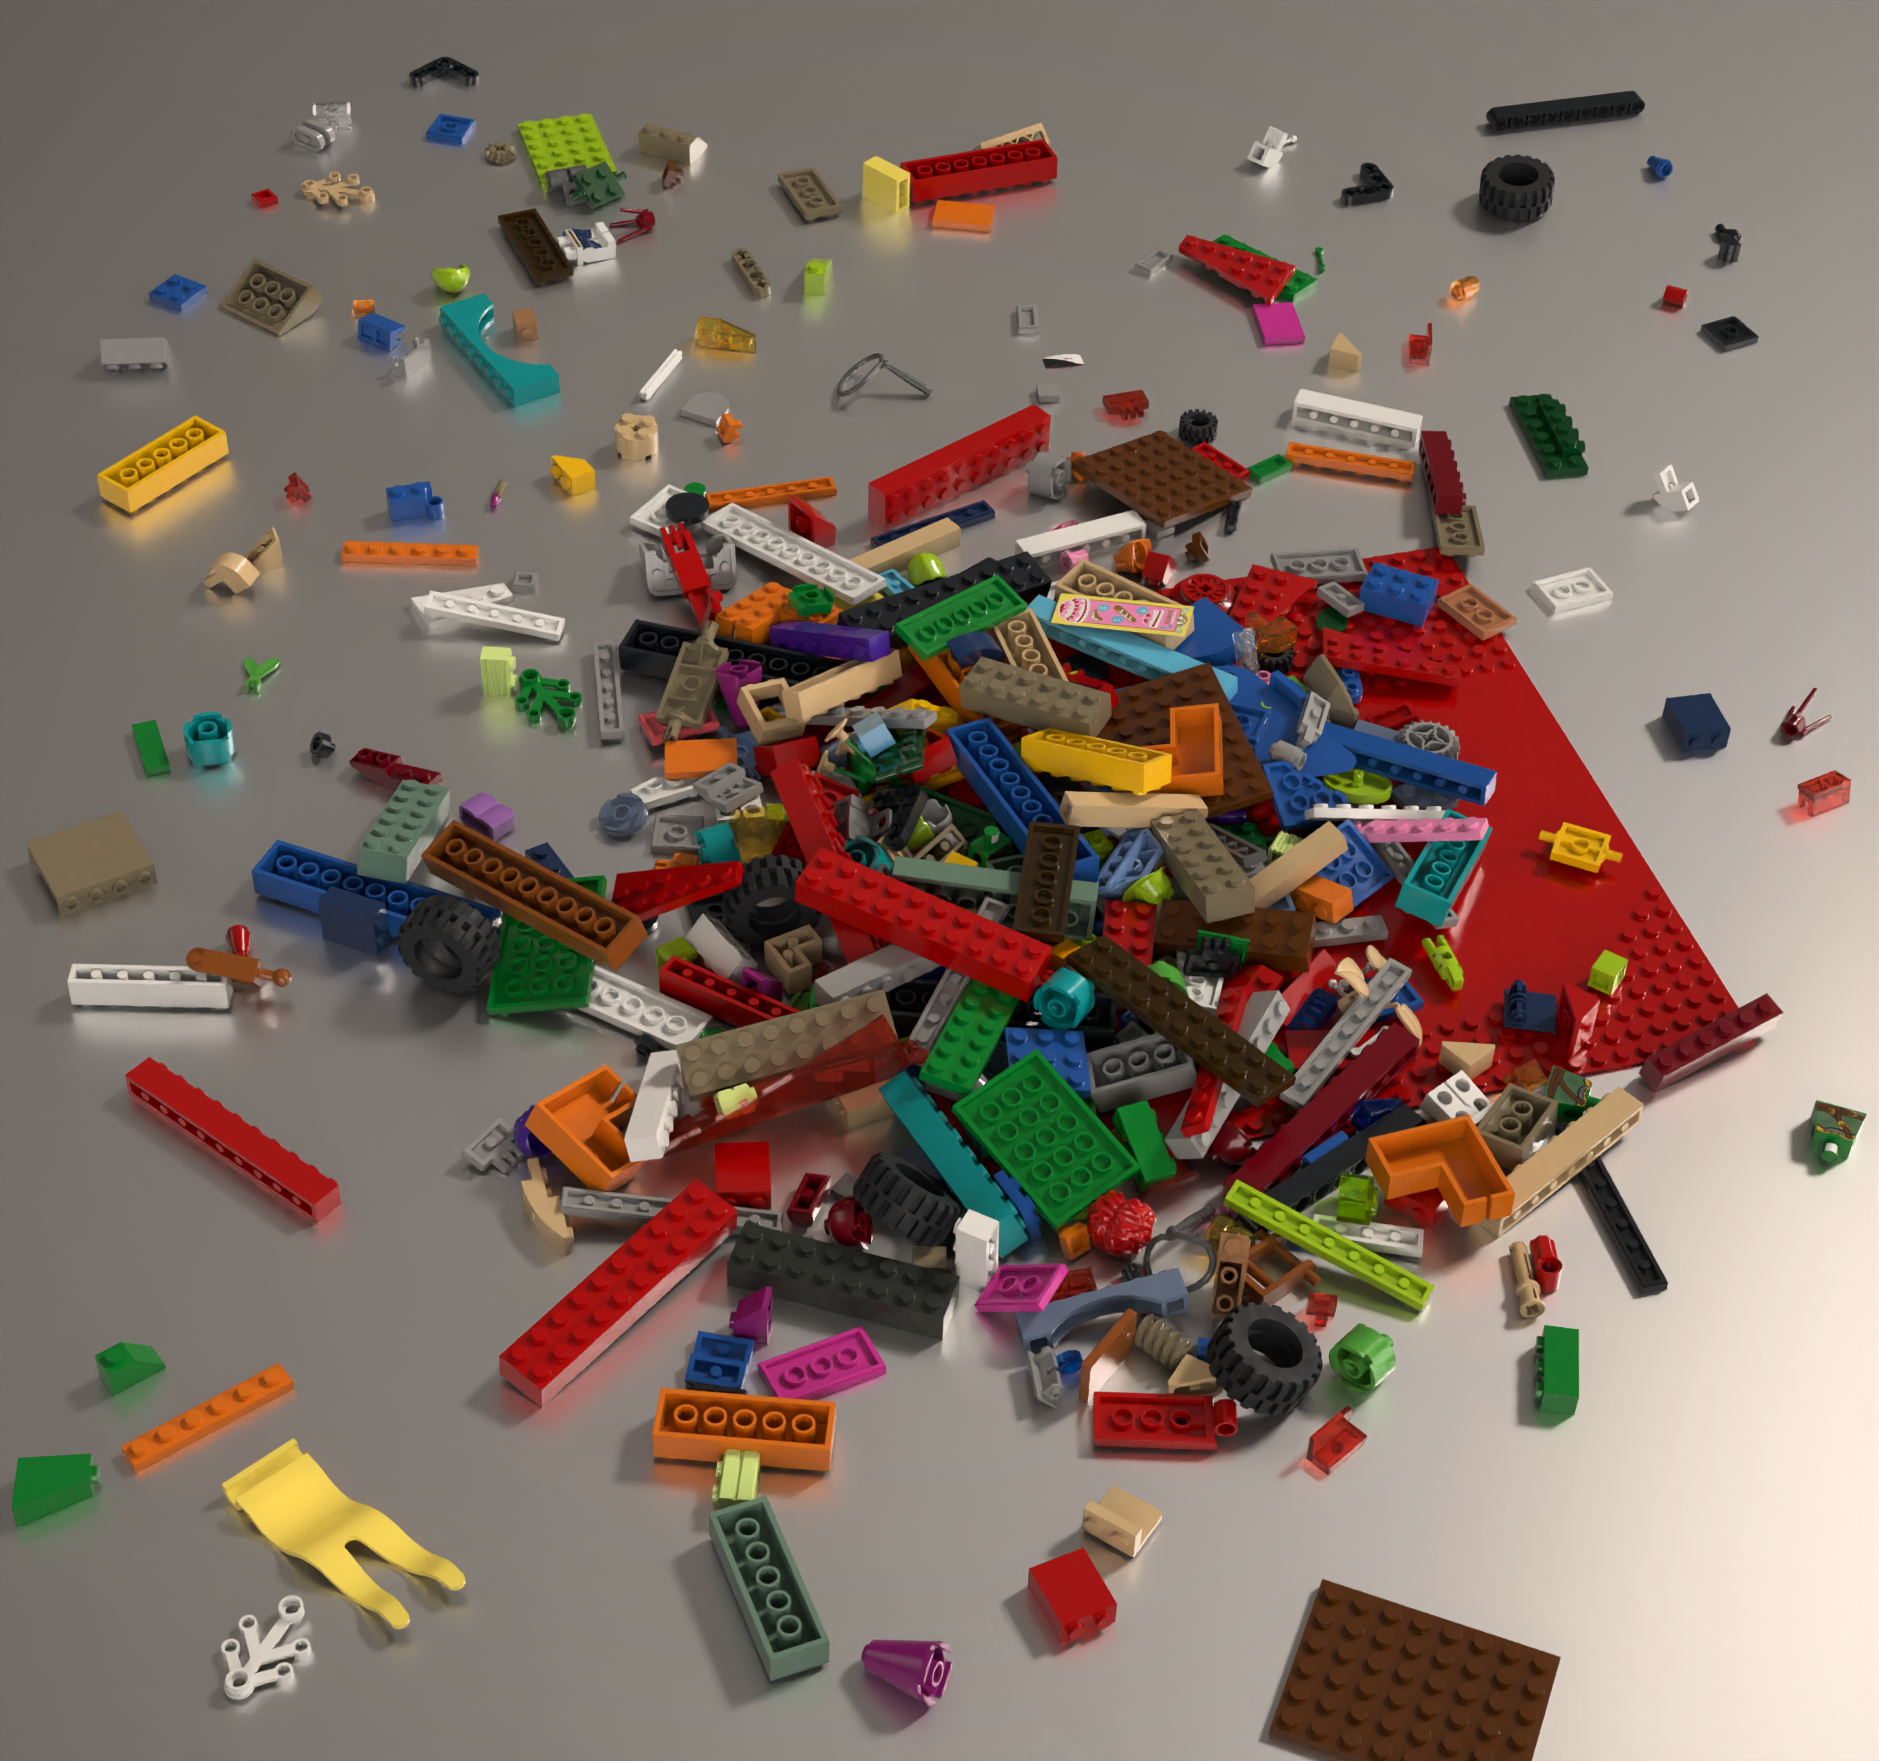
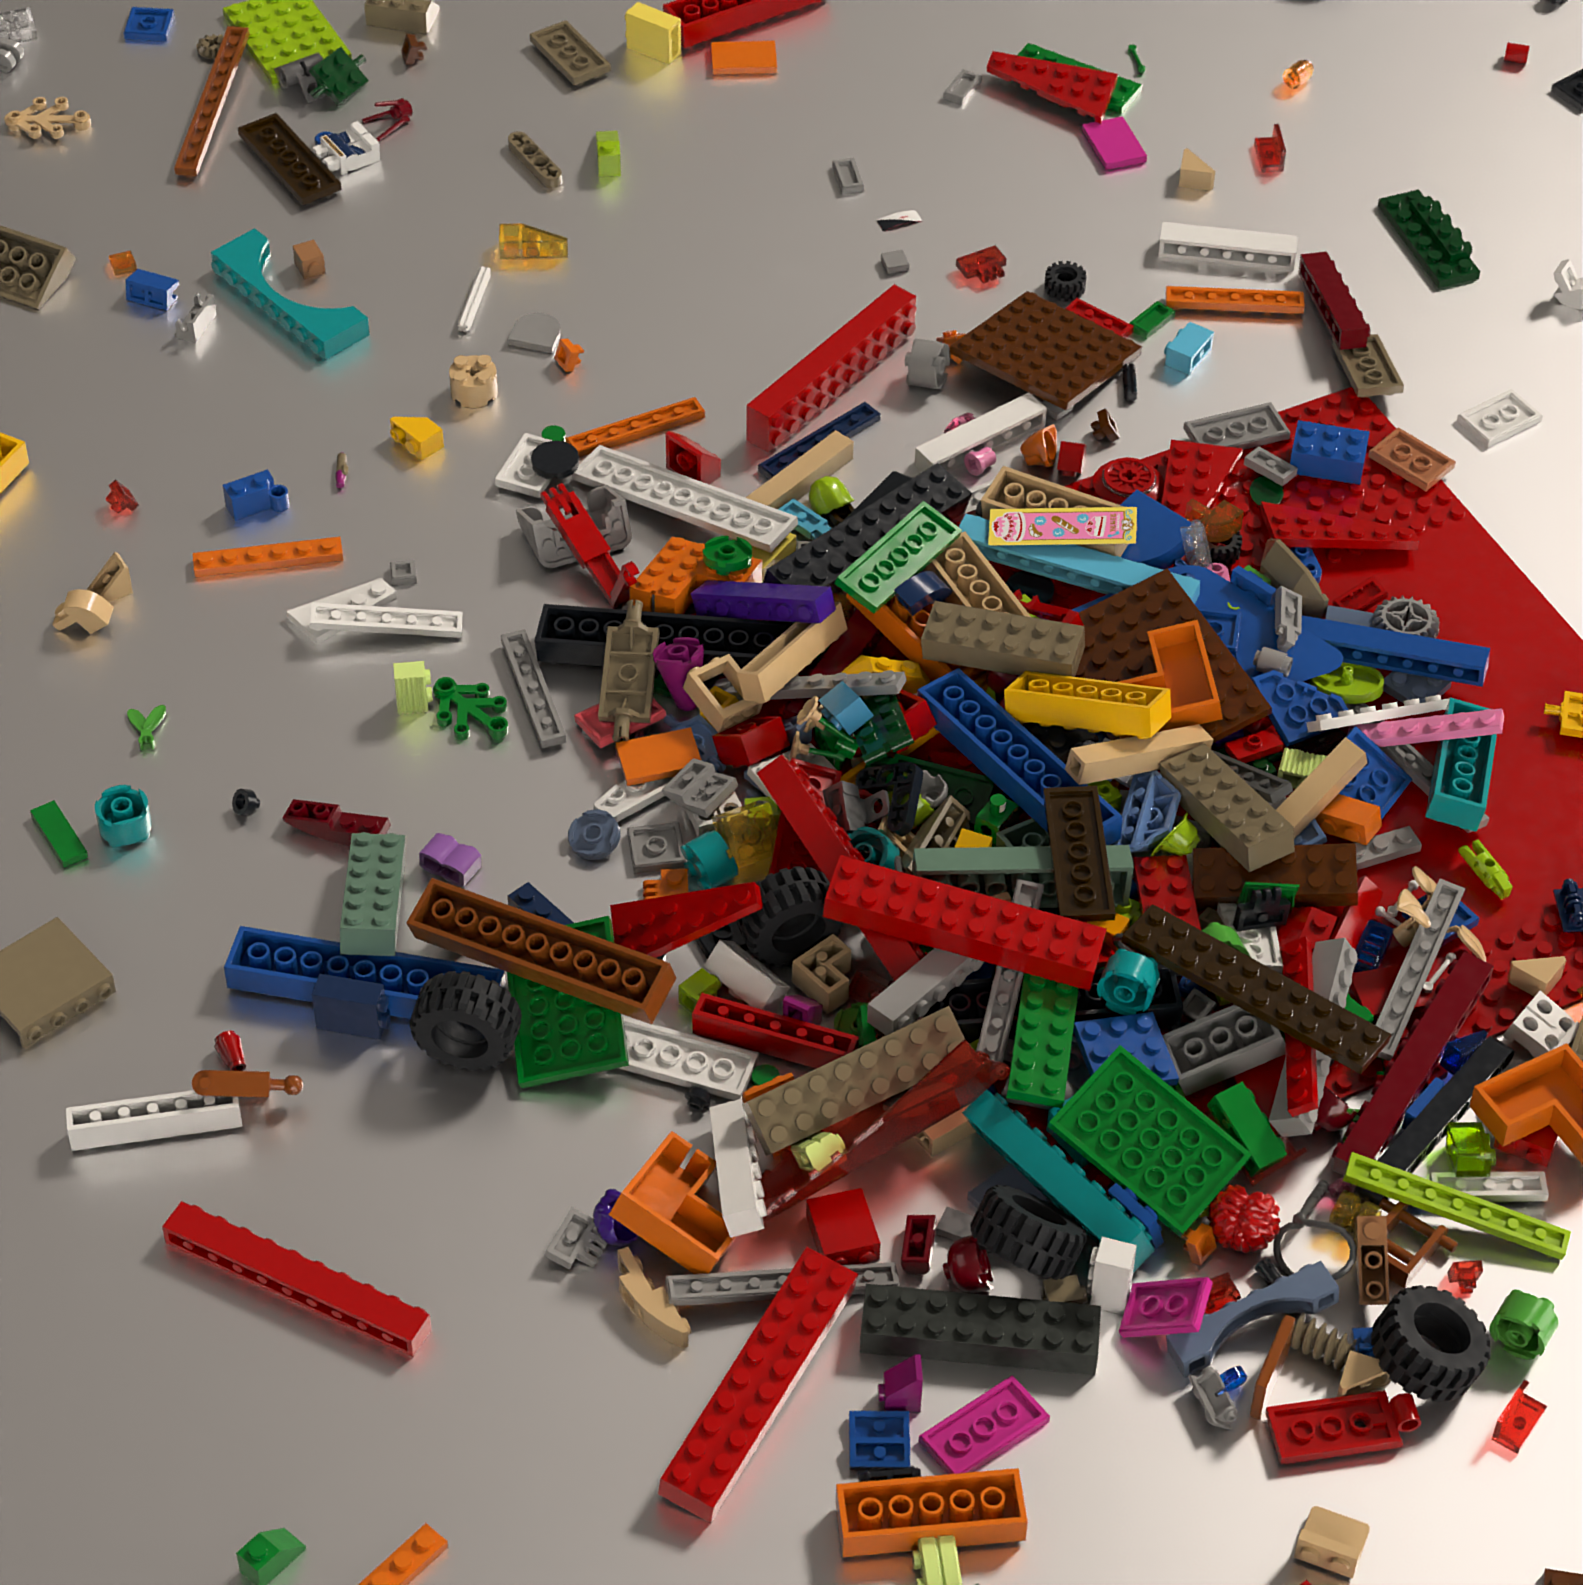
camera: 10 degrees left, 5 degrees up
lime hair [431,264,470,294] -> none
dark grey piece [837,353,933,397] -> none
none -> dark orange plate [174,26,250,176]
none -> medium azure brick [1164,322,1214,375]
none -> red plate [1225,728,1284,763]

